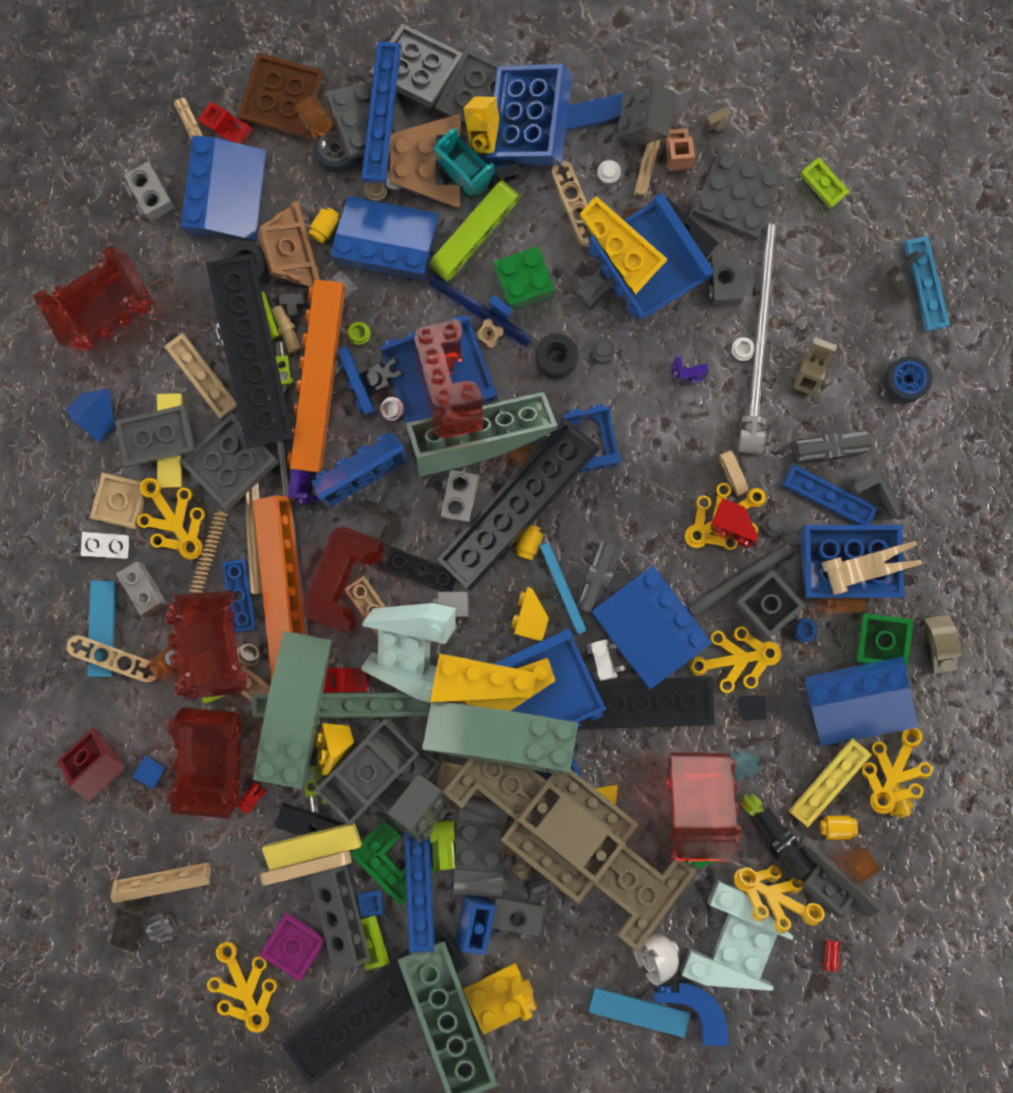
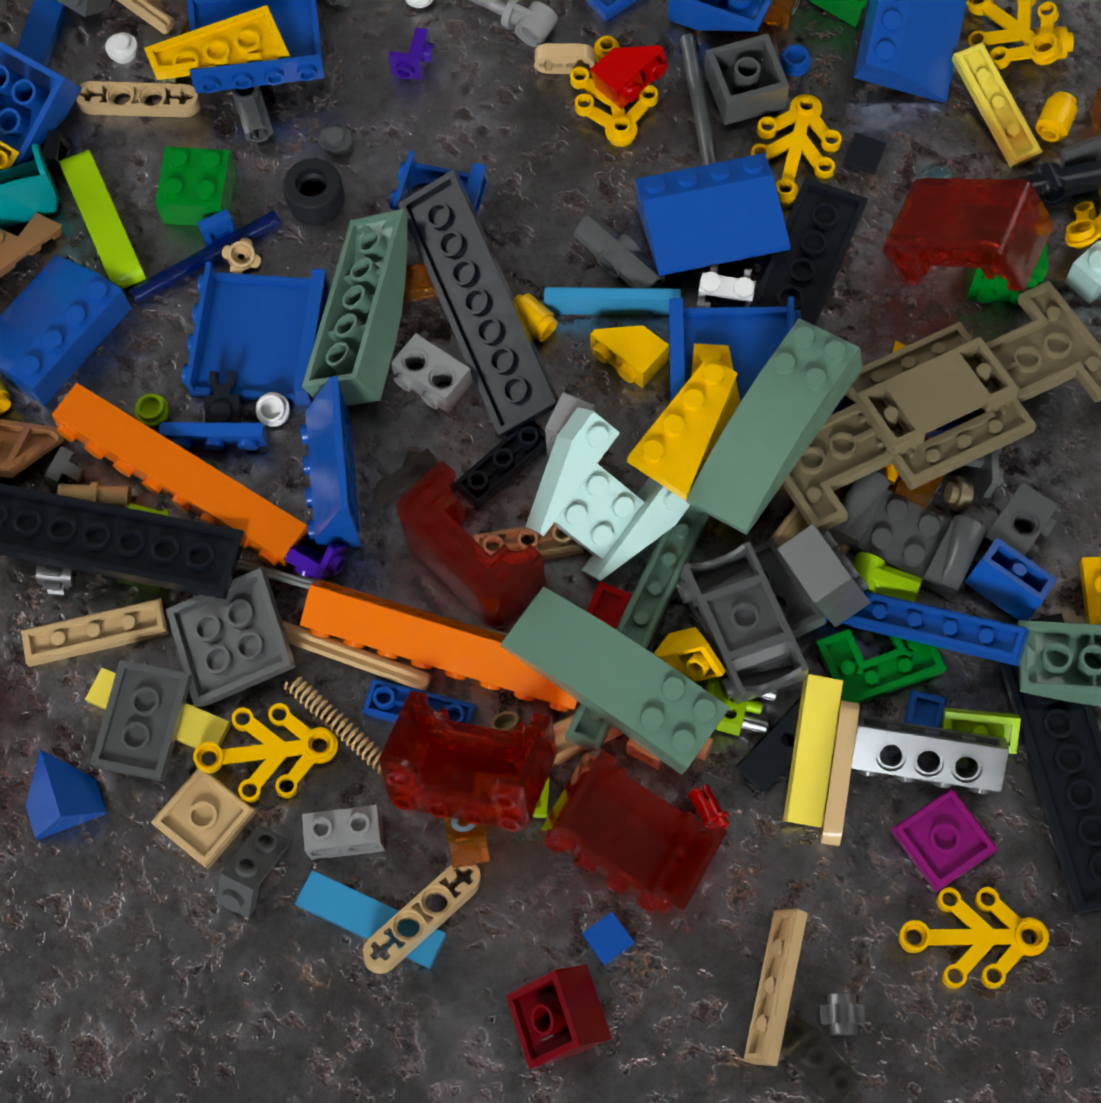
camera: 65 degrees left, 15 degrees down
clear red windscreen [414,319,483,438] -> none

